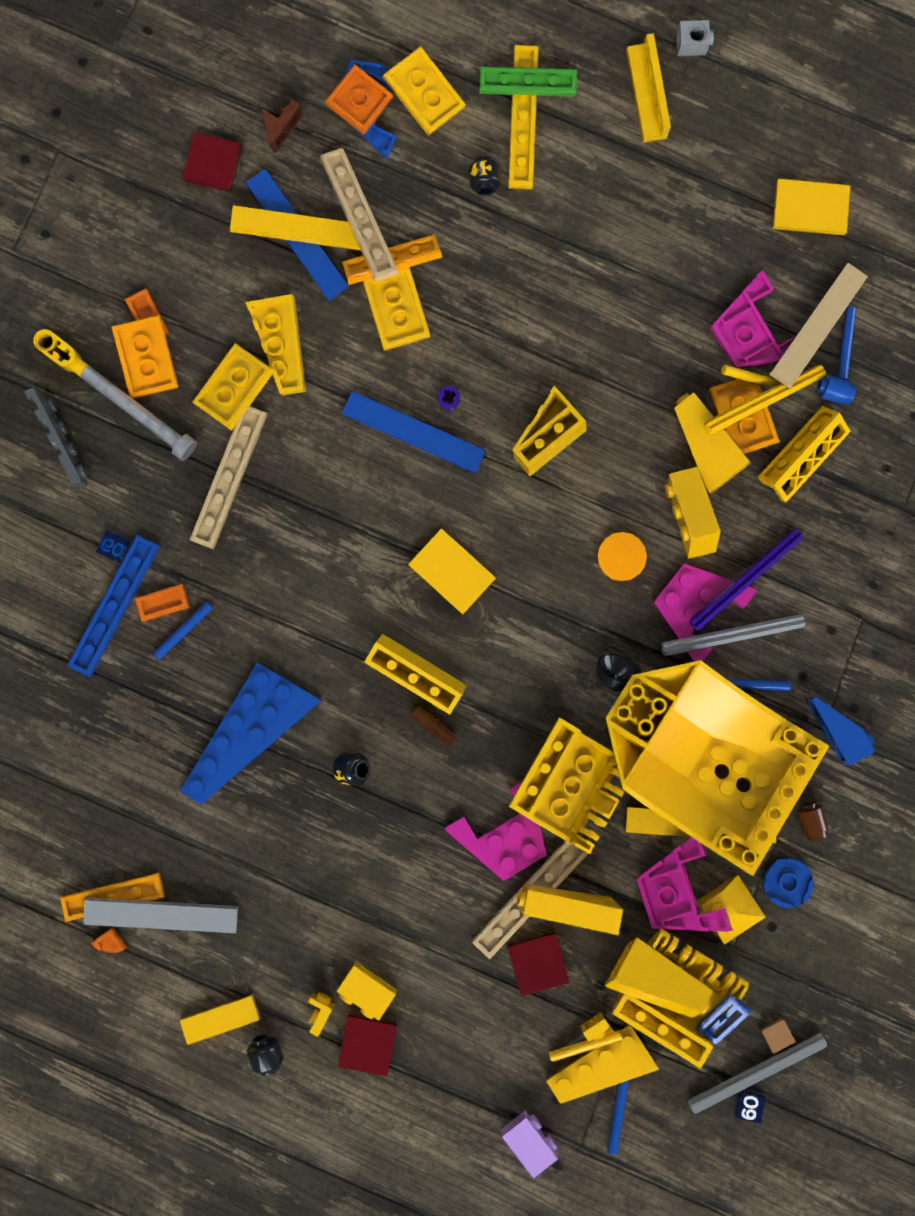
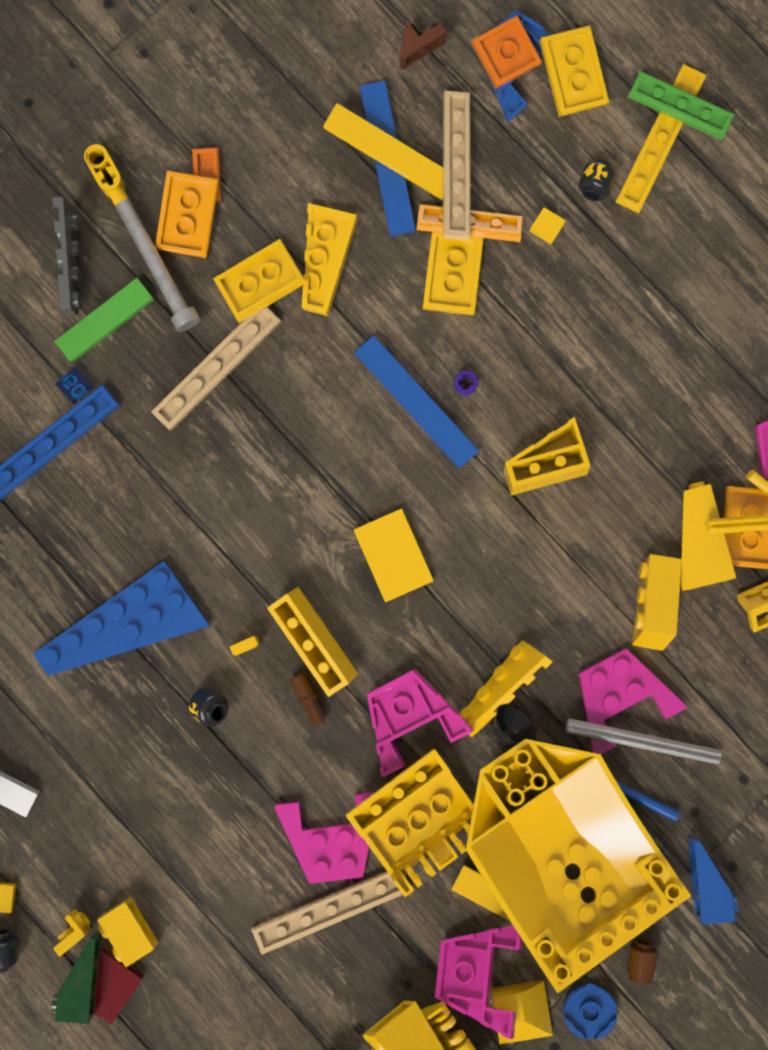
camera: 25 degrees right, 0 degrees up
orange tile [135,584,191,622] -> none
blue bar [153,601,213,660] -> none
dark red tile [183,133,242,192] -> none
dark red tile [507,932,570,996] -> none
yellow slope [517,884,623,935] -> none
light orange tile [597,532,647,581] -> none
dark purple axle [689,528,803,630] -> none
none -> dark green slope [52,932,101,1024]
none -> bright green tile [54,278,154,363]
none -> yellow tile [230,635,260,656]
none -> dark pink wing [367,669,475,777]
none -> yellow wing [460,640,552,737]
none -> yellow tile [529,207,566,245]

